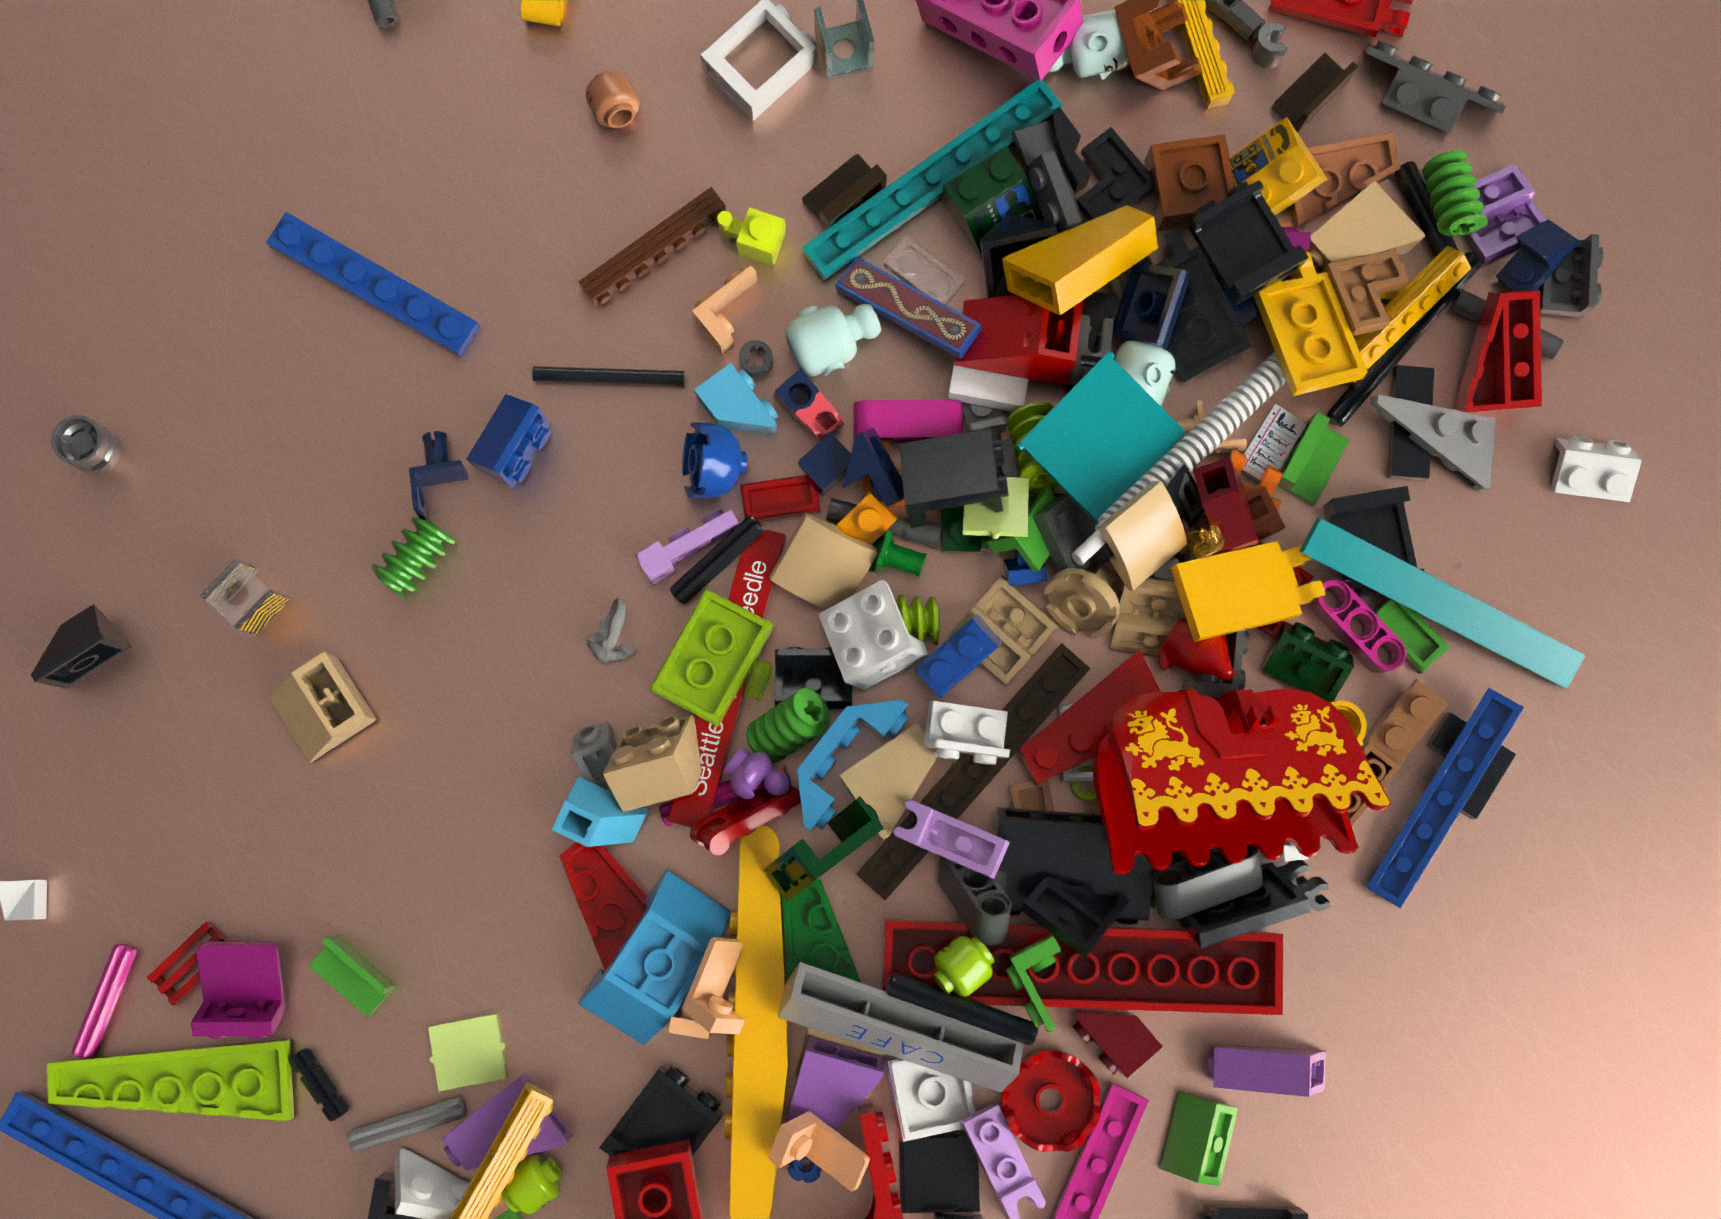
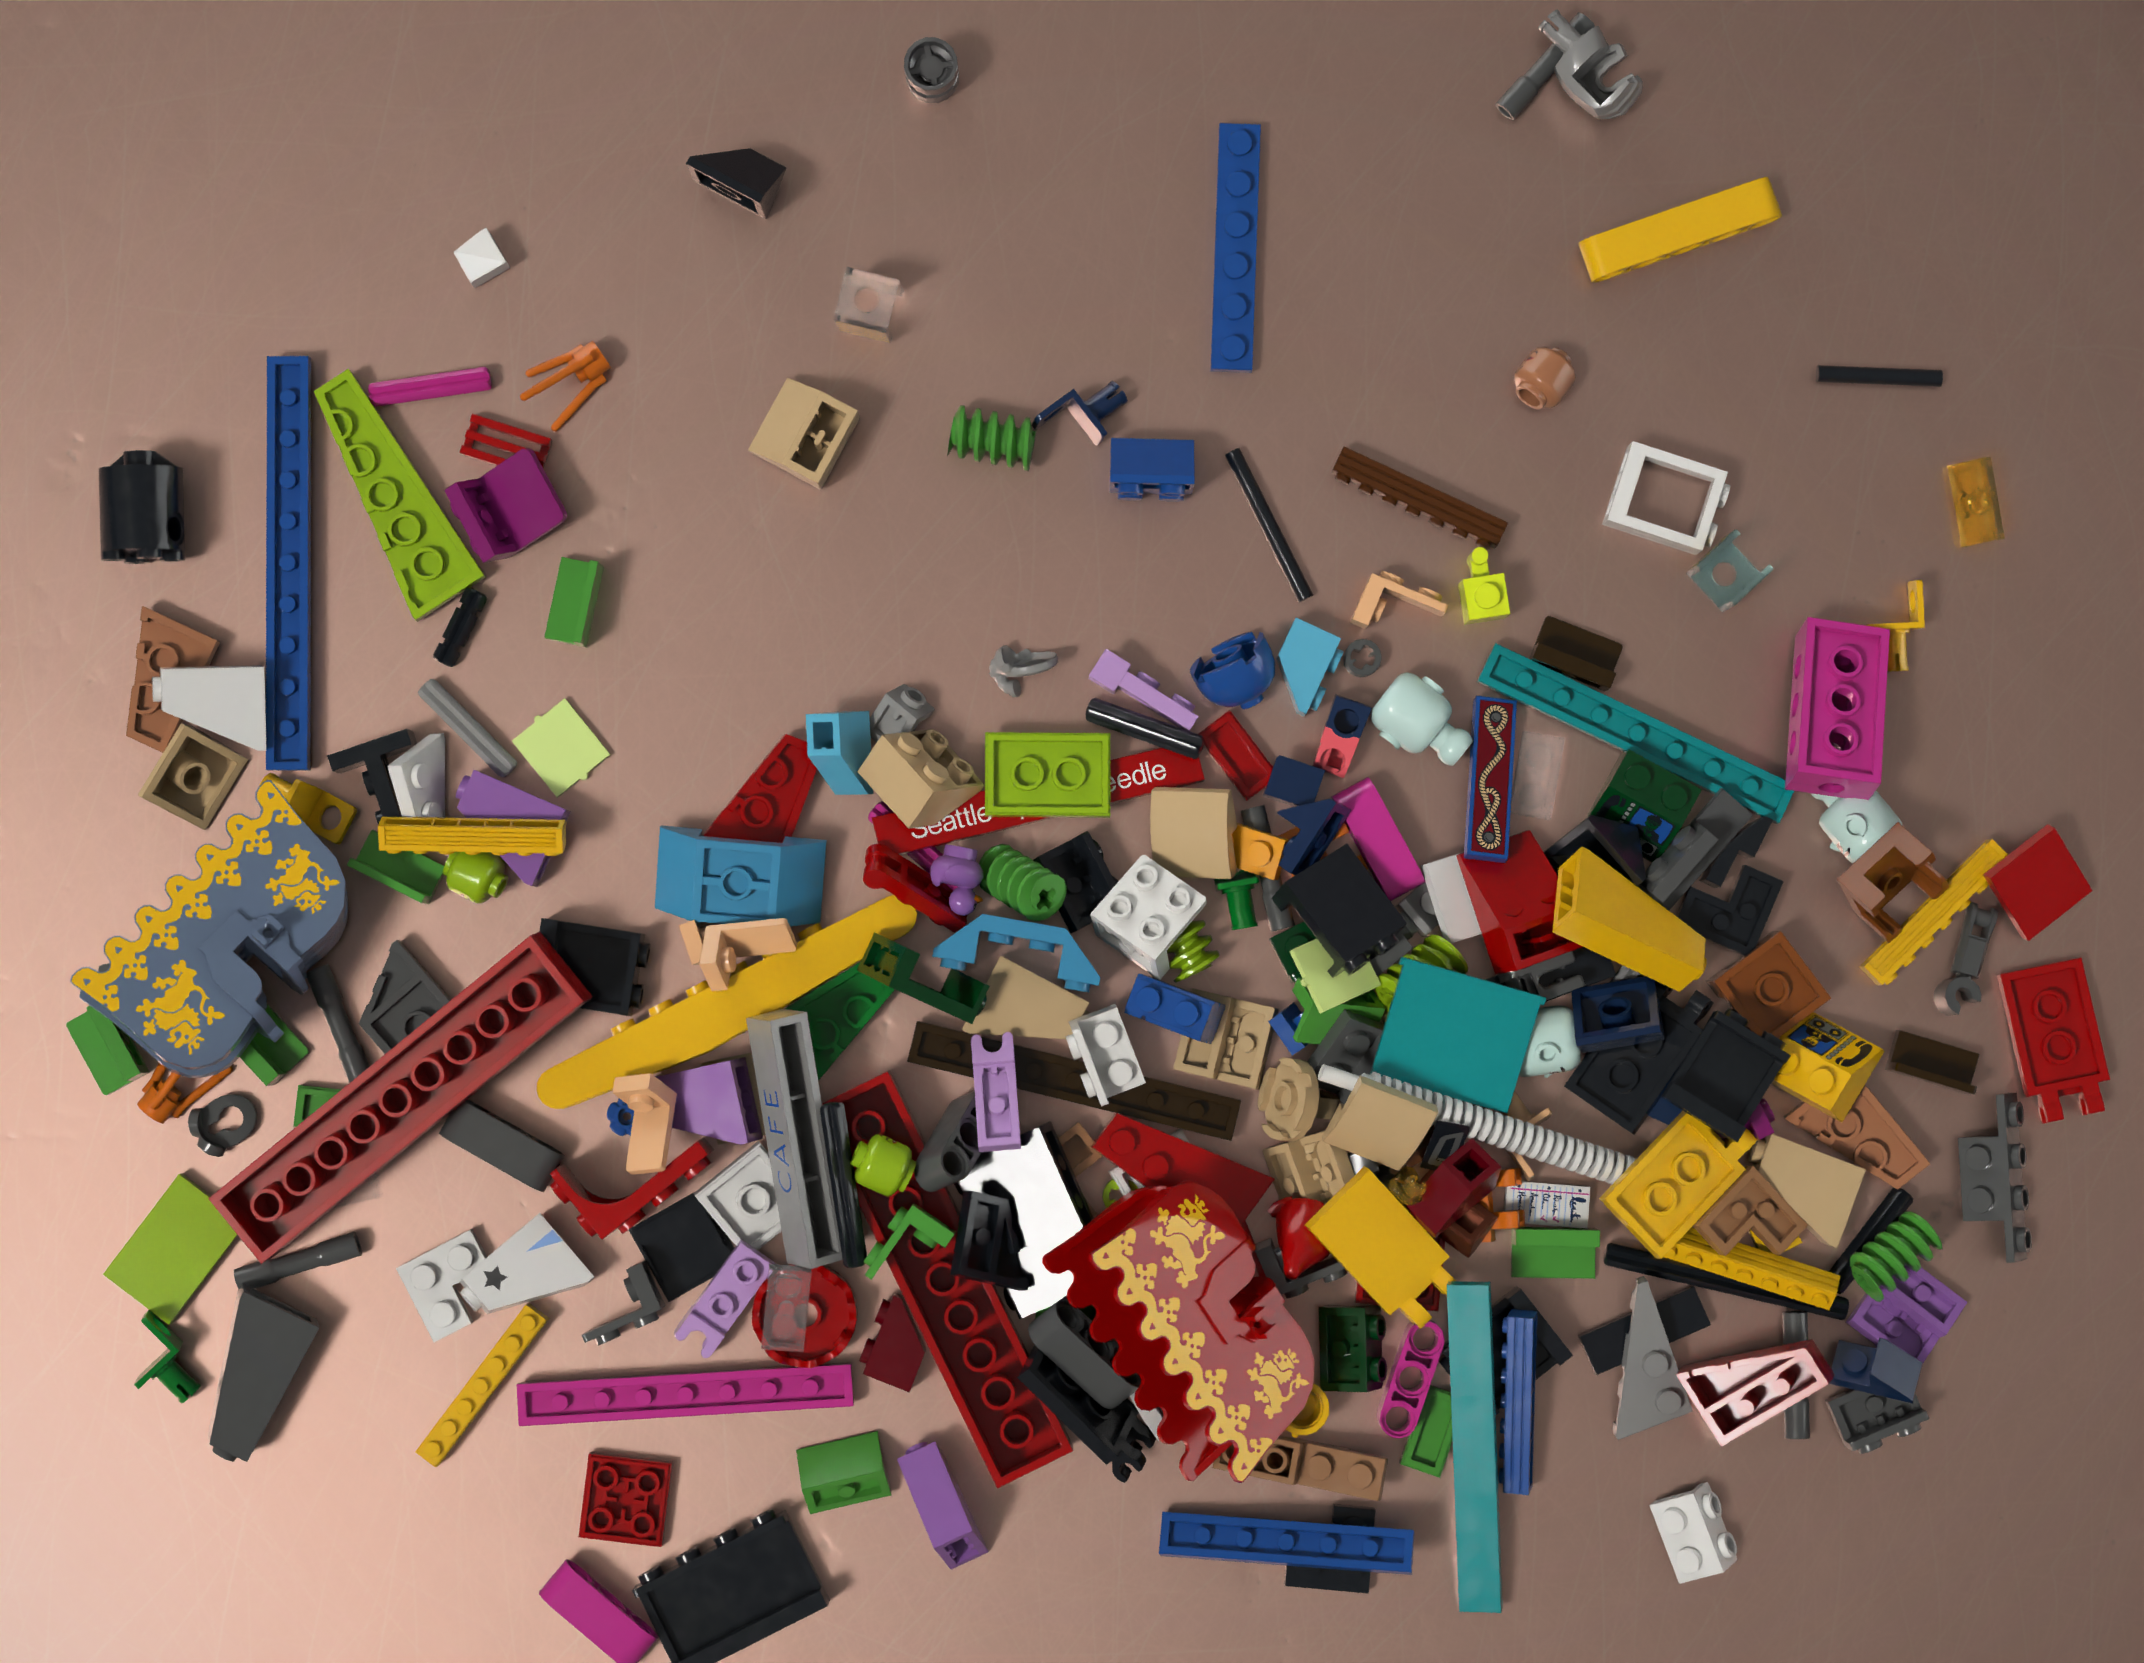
camera: 65 degrees right, 5 degrees up
clear neon green tile [744,659,773,702] -> none
none -> orange plant [520,341,611,431]
none -> clear plate [761,1264,811,1352]
none -> blue piece [1498,1309,1538,1495]

